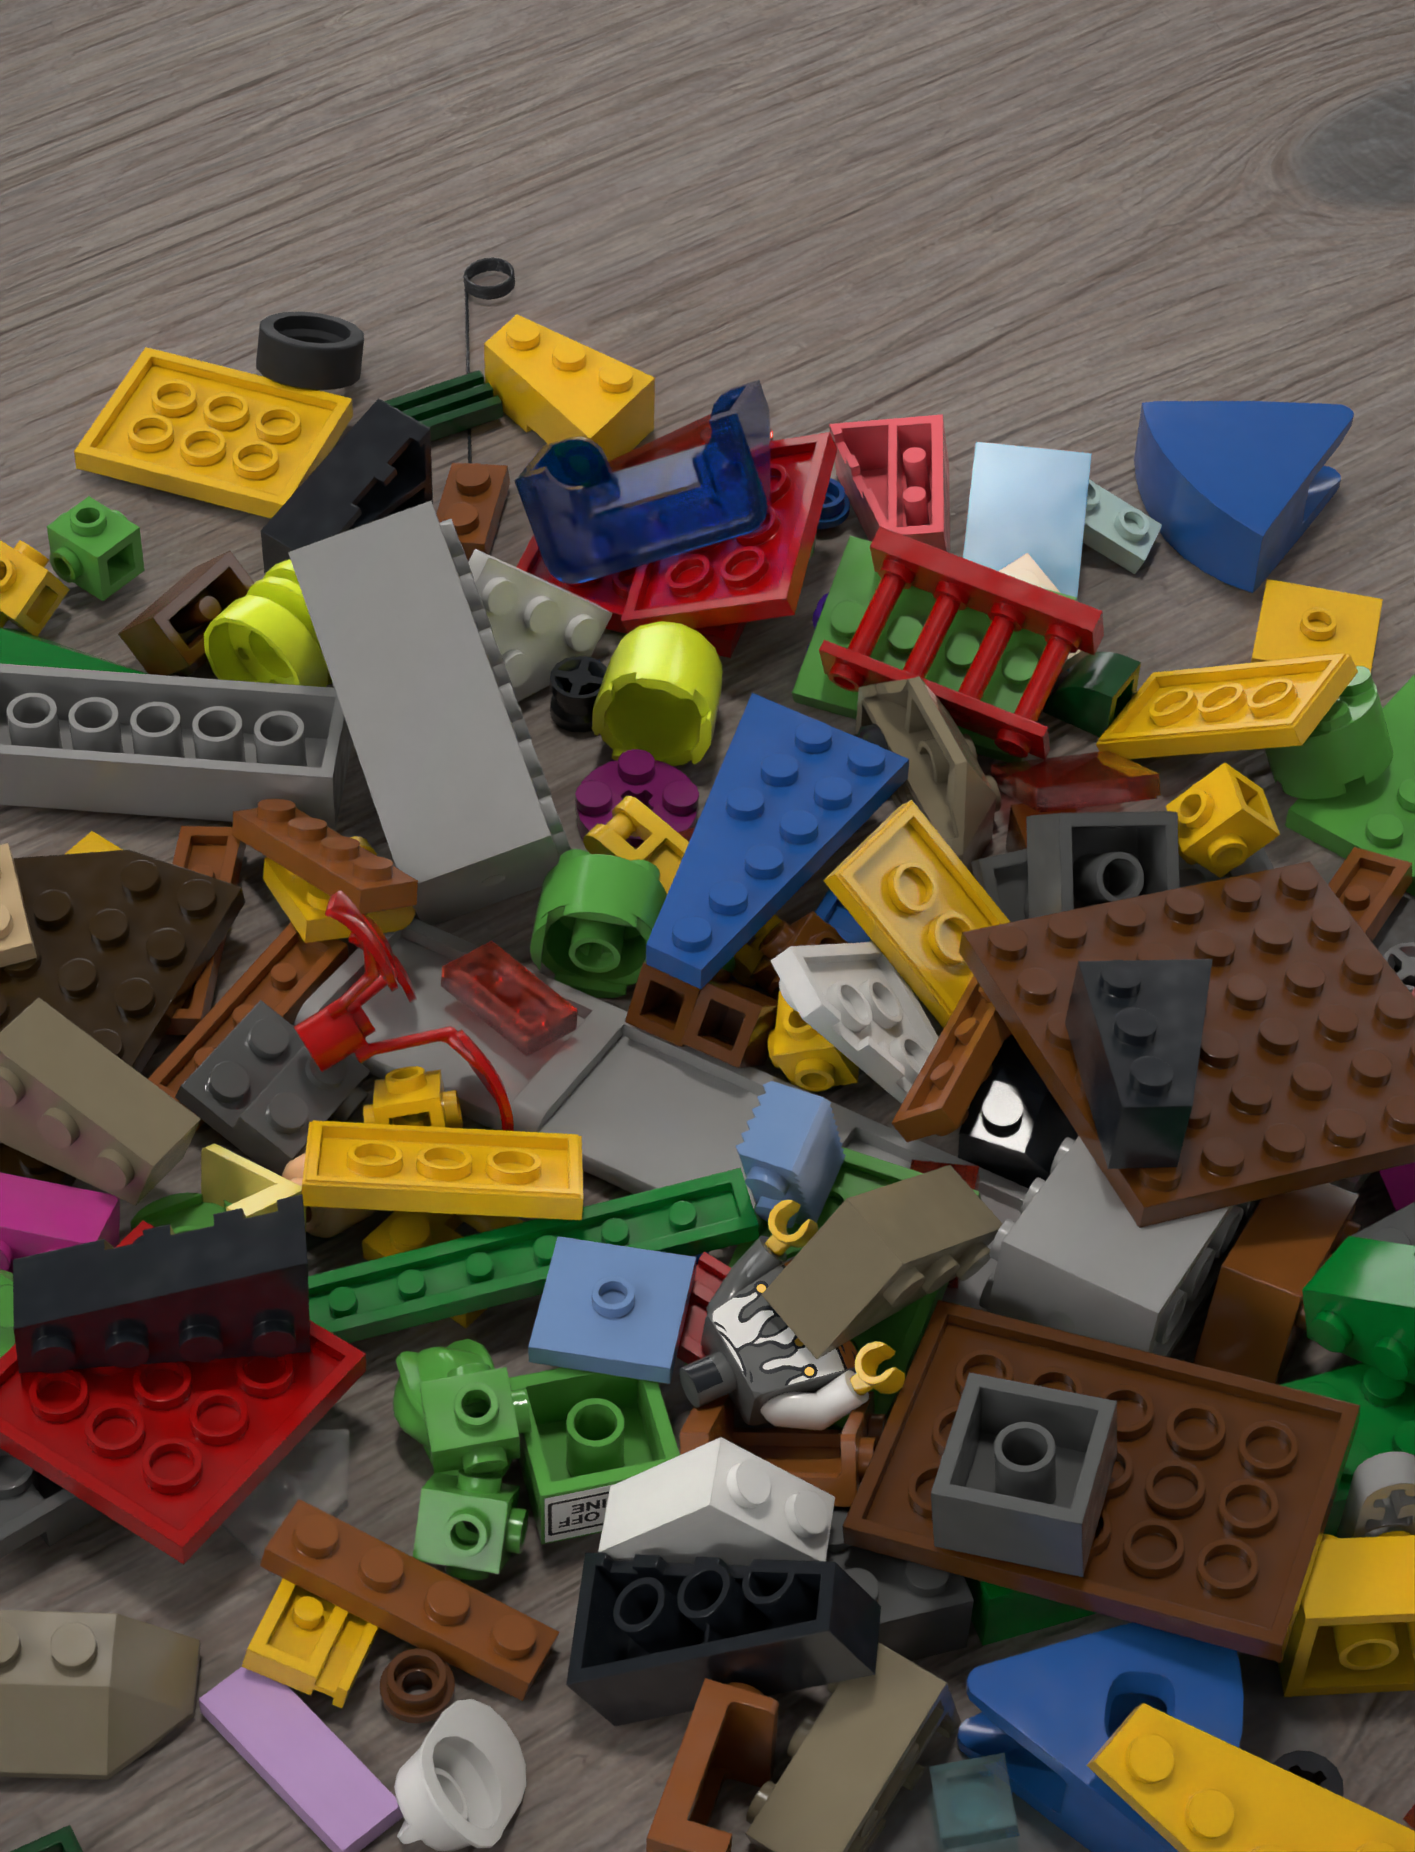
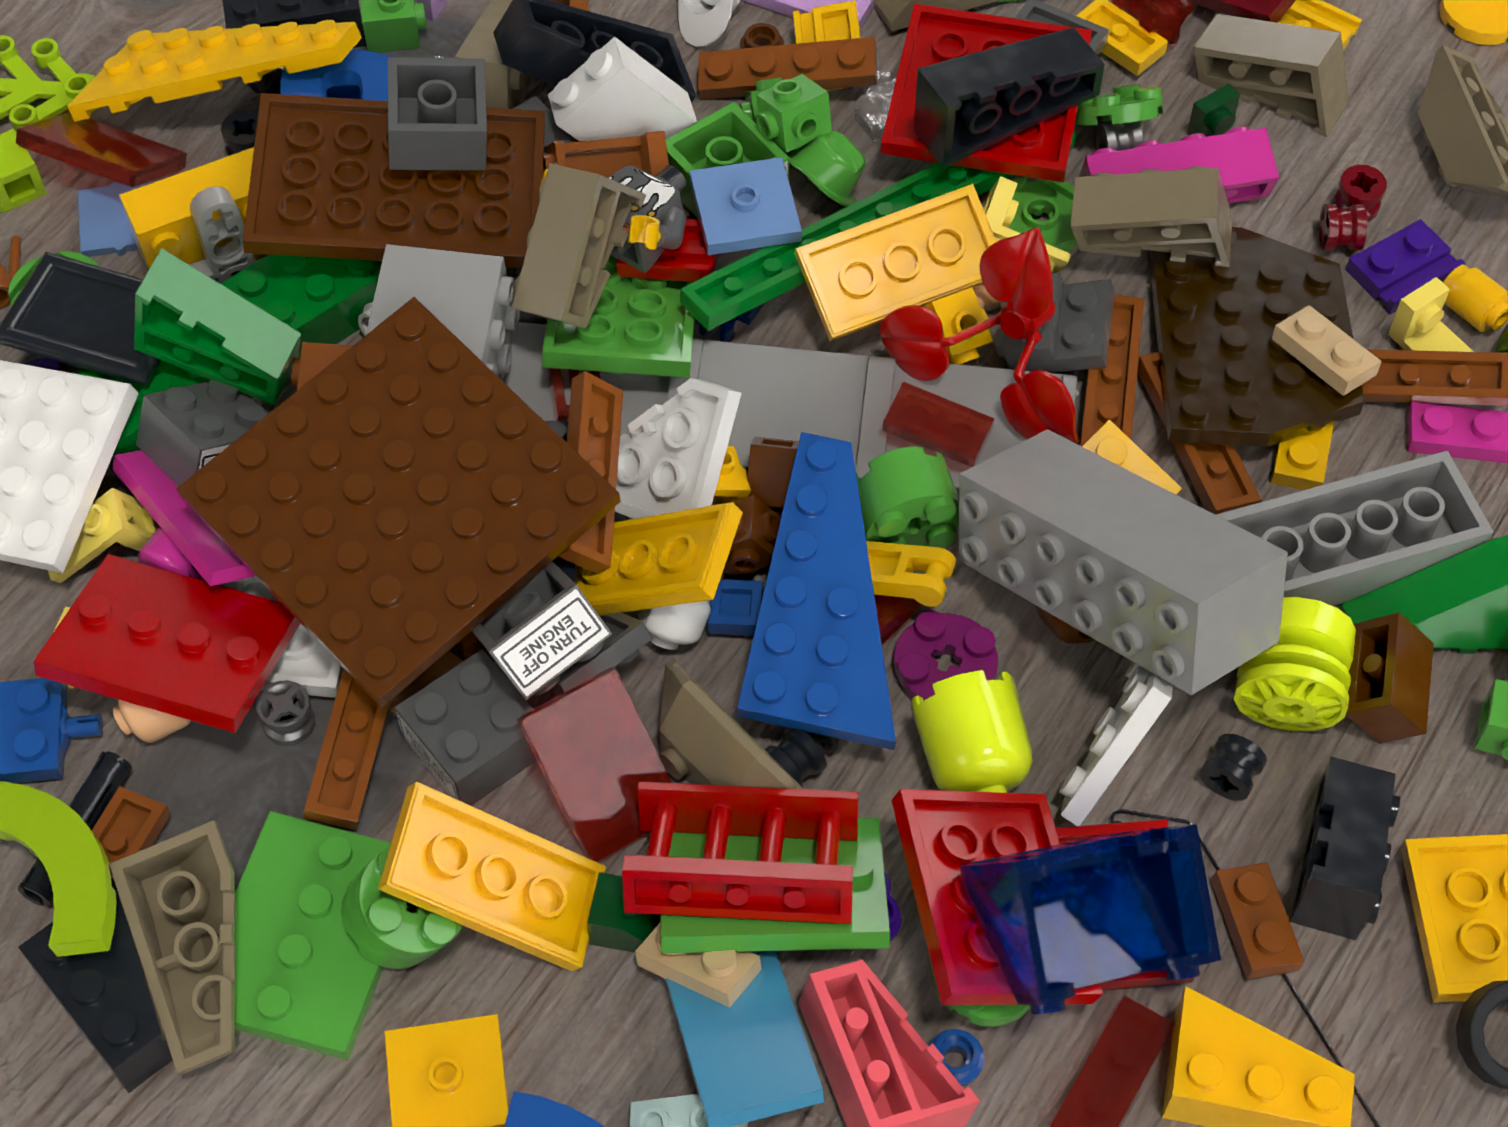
camera: 160 degrees right, 10 degrees up
dark orange plate [232,799,418,914] -> none
dark green tile [384,370,503,441] -> none
black wheel [550,656,607,732] -> none
medium blue brick [736,1081,846,1228] -> none
black wedge [1065,959,1213,1169] -> none
yellow brick [1165,762,1280,878] -> none

